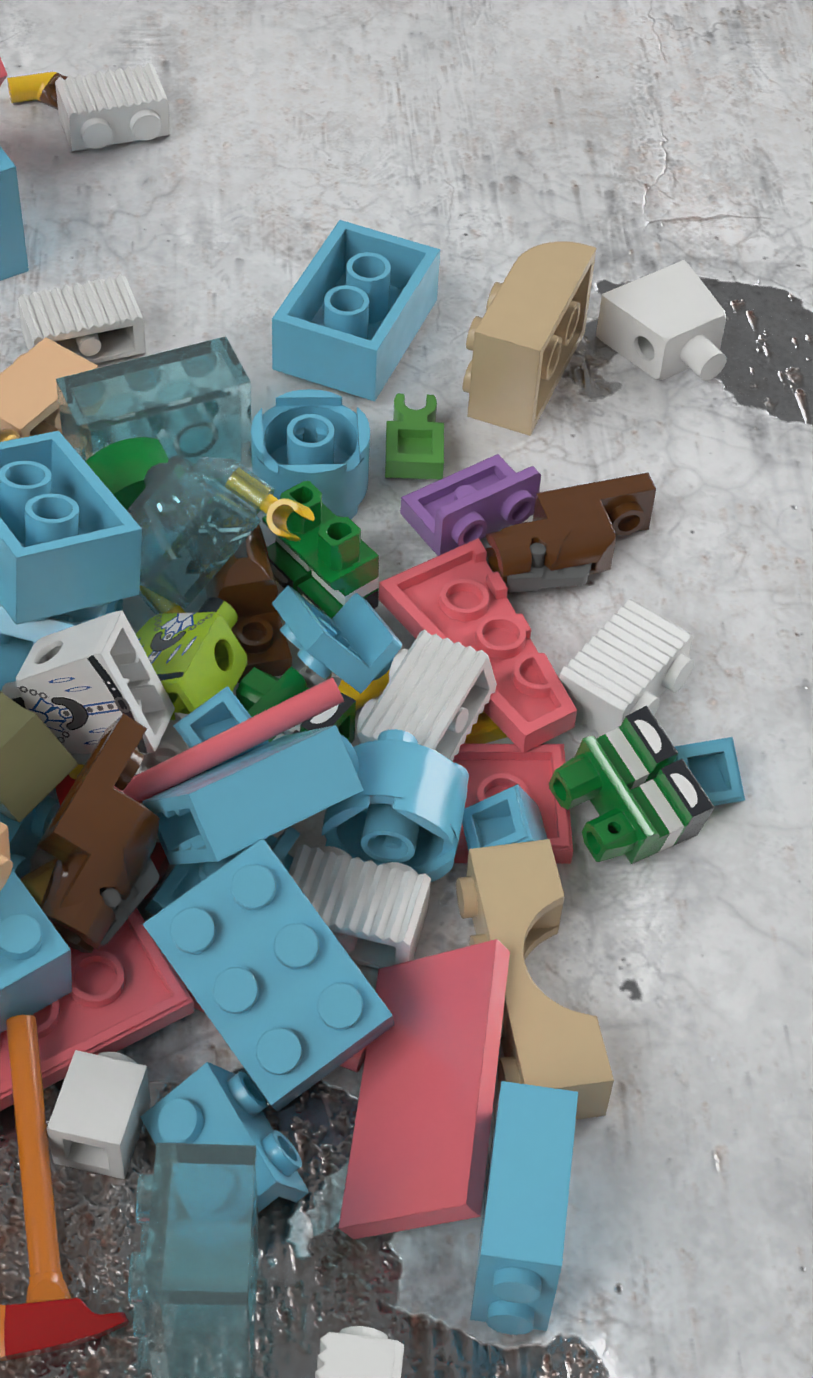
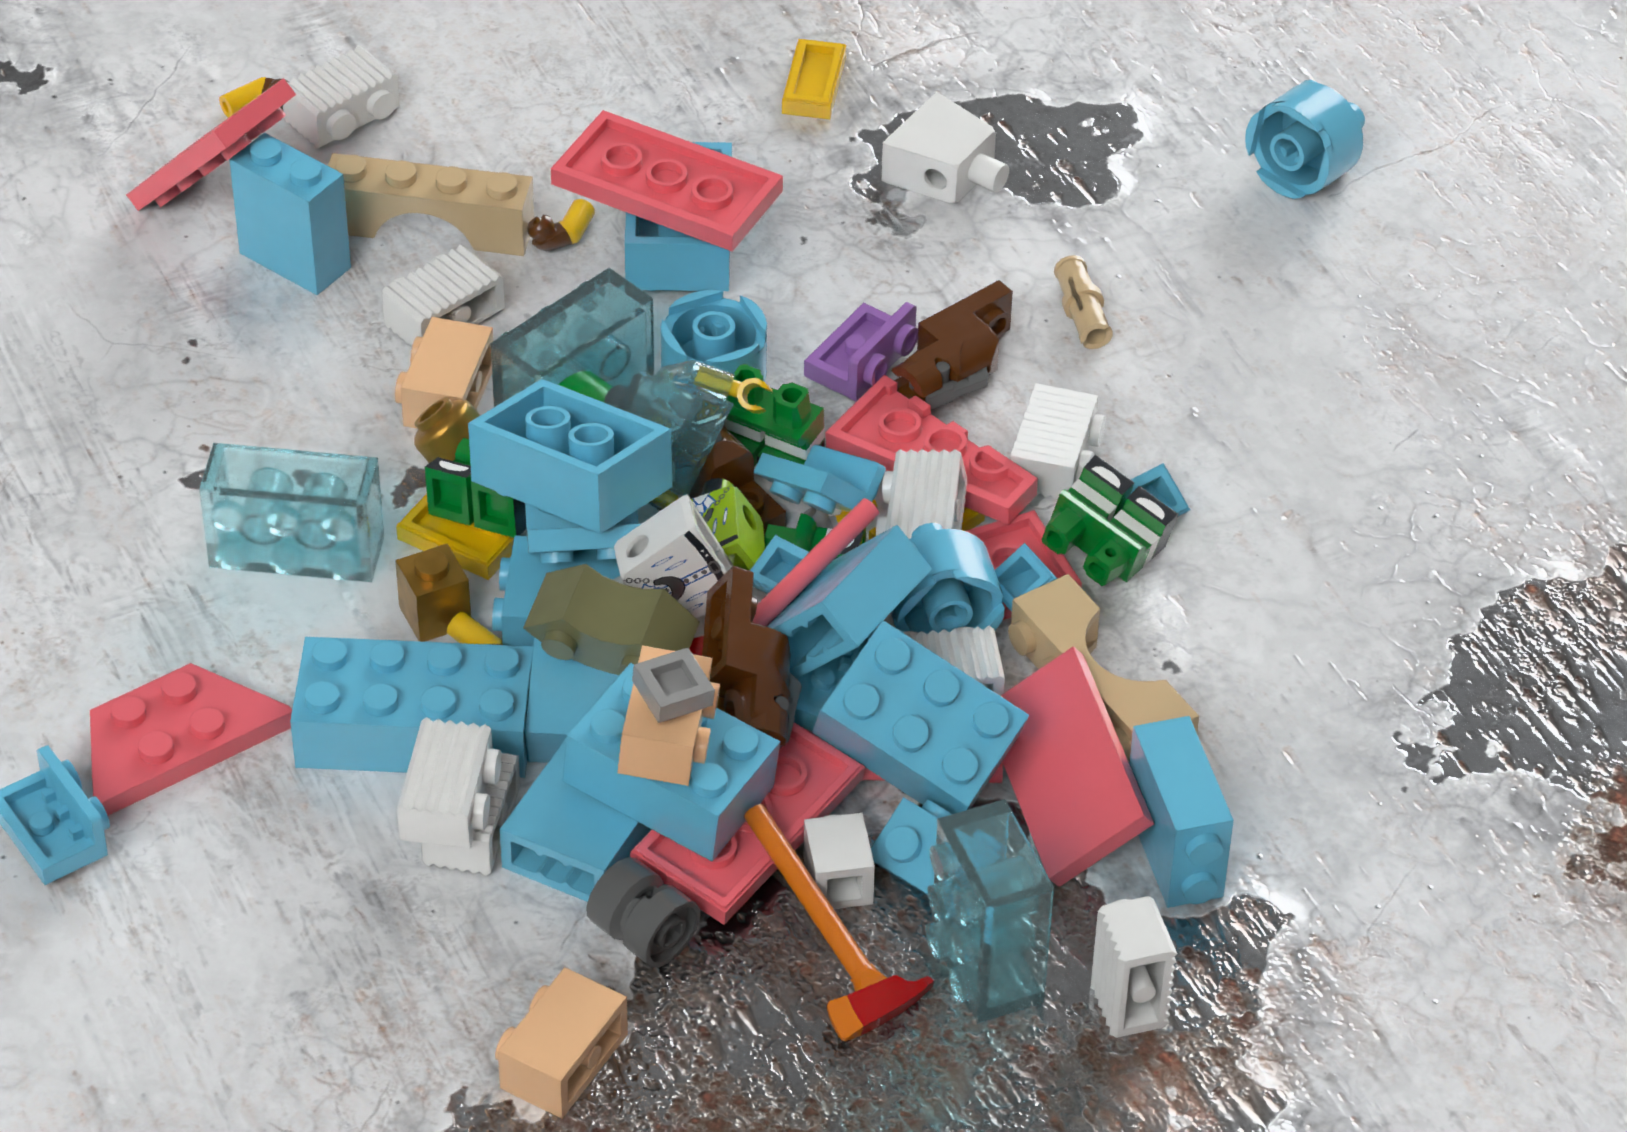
camera: 20 degrees left, 5 degrees down
bright green plate [385,393,444,480] -> none
tan brick [462,241,597,436] -> none
none -> tan arch [328,153,534,256]
none -> arm [527,199,595,251]
none -> coral plate [551,110,783,252]
none -> yellow tile [782,39,846,120]
none -> tan pin [1054,255,1113,349]

